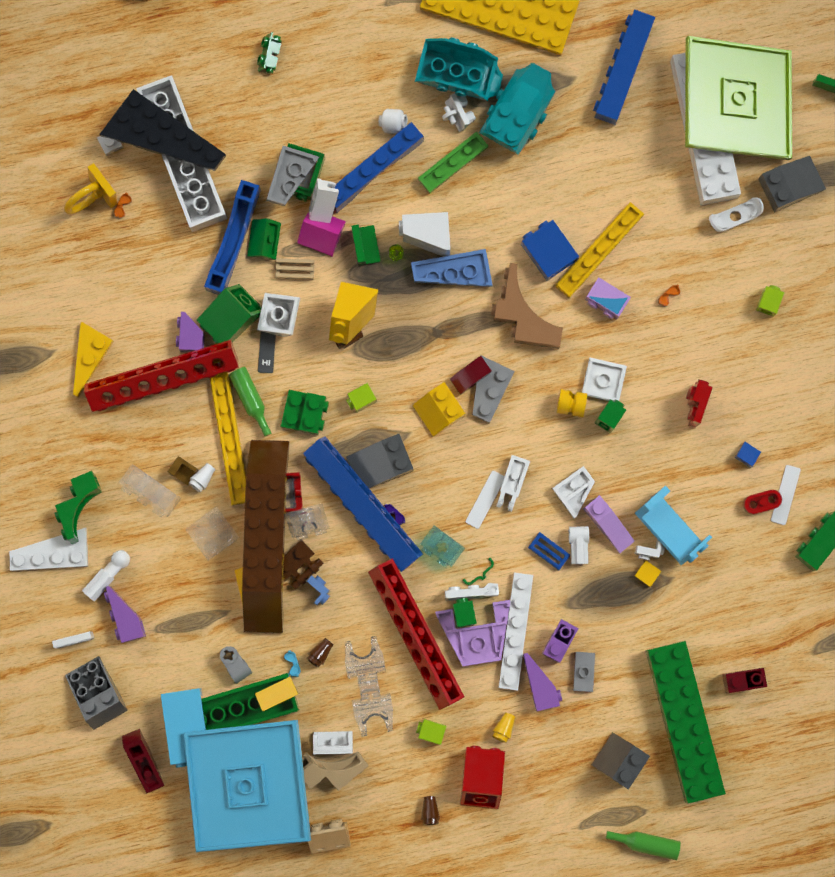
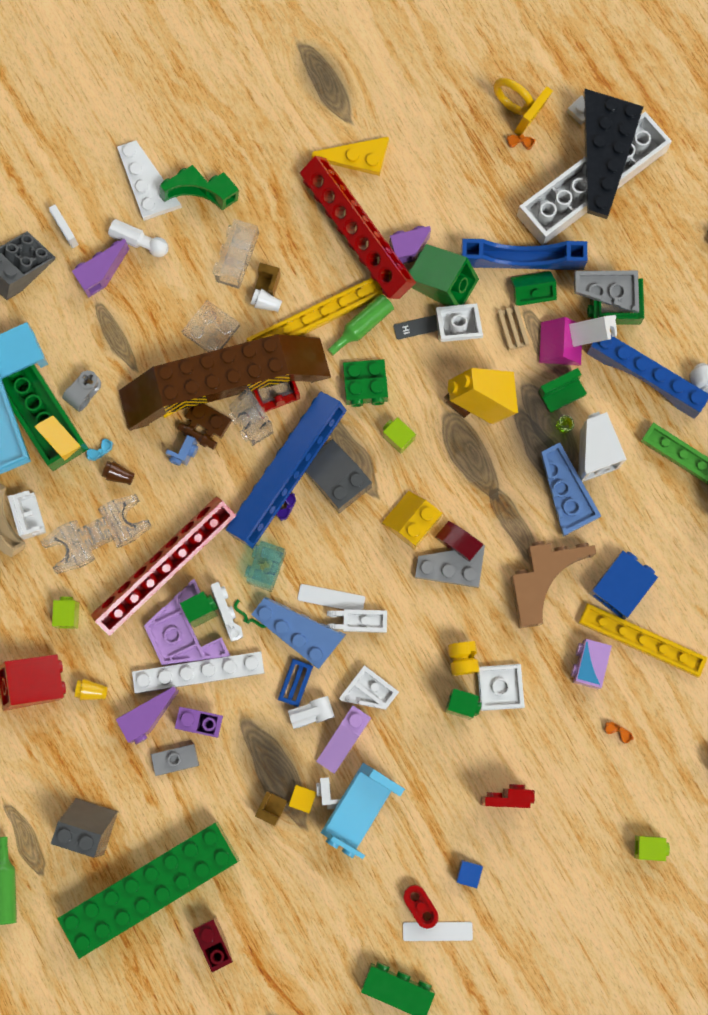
camera: 75 degrees right, 5 degrees down
none -> medium blue wing [251,597,346,669]
none -> pearl gold panel [255,791,287,826]

